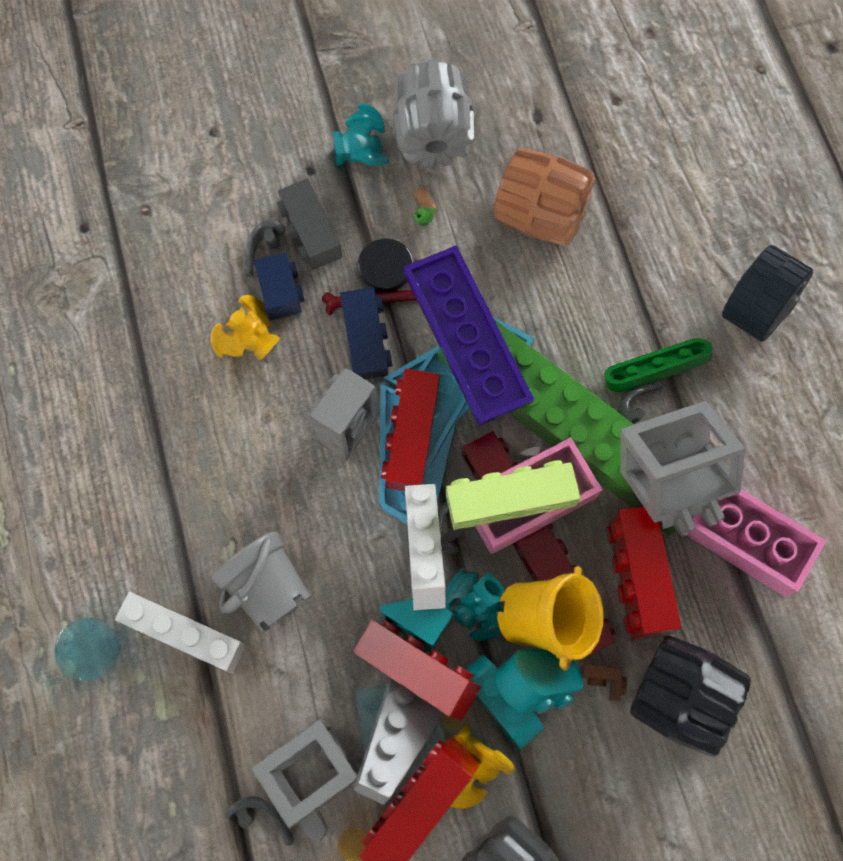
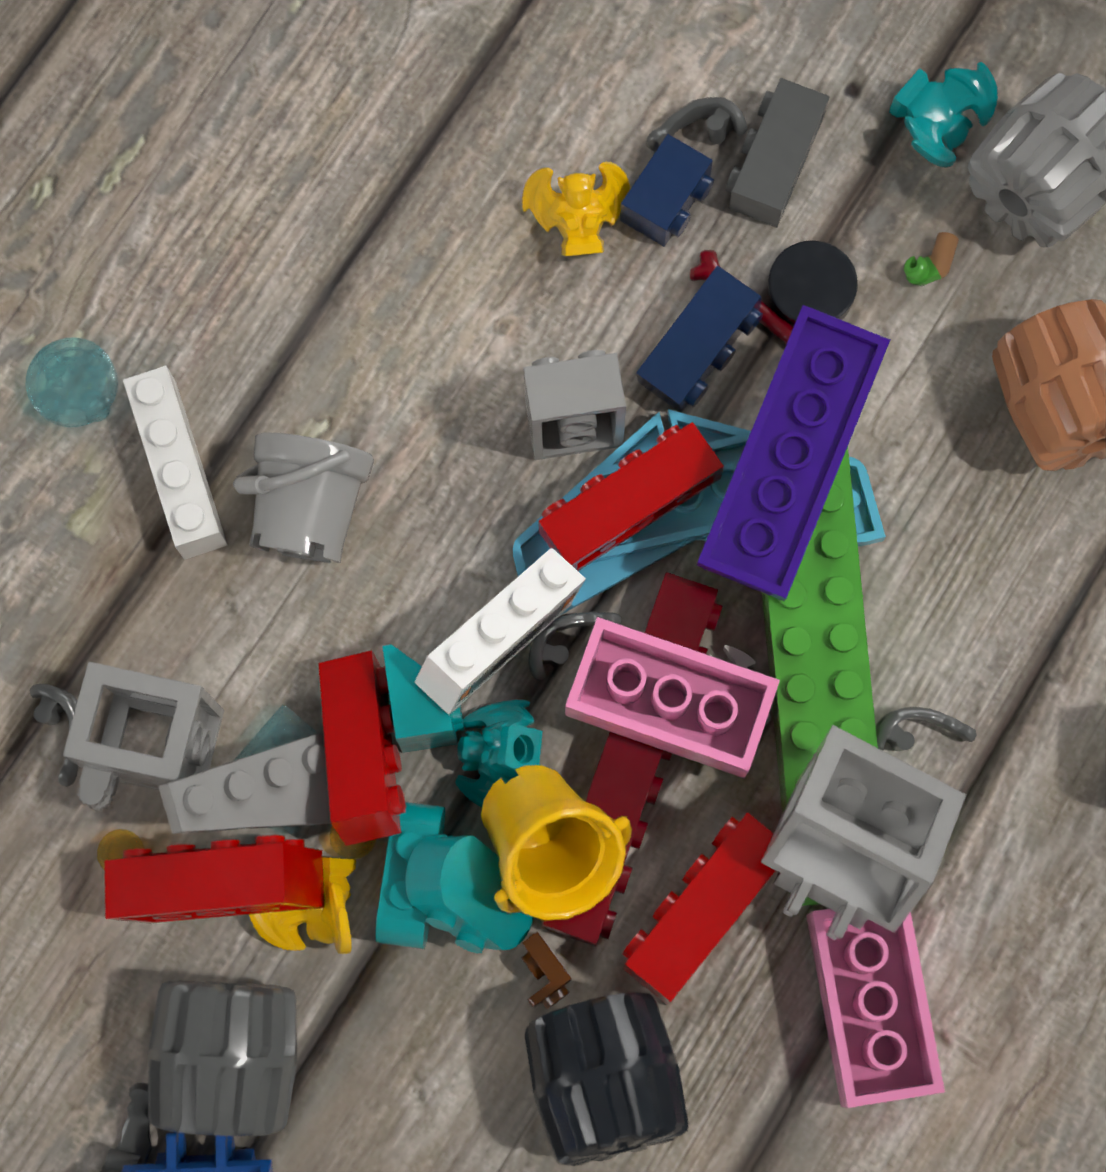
camera: 50 degrees right, 5 degrees up
yellowish green brick [446,460,581,530] -> none
green plate [604,338,712,392] -> none

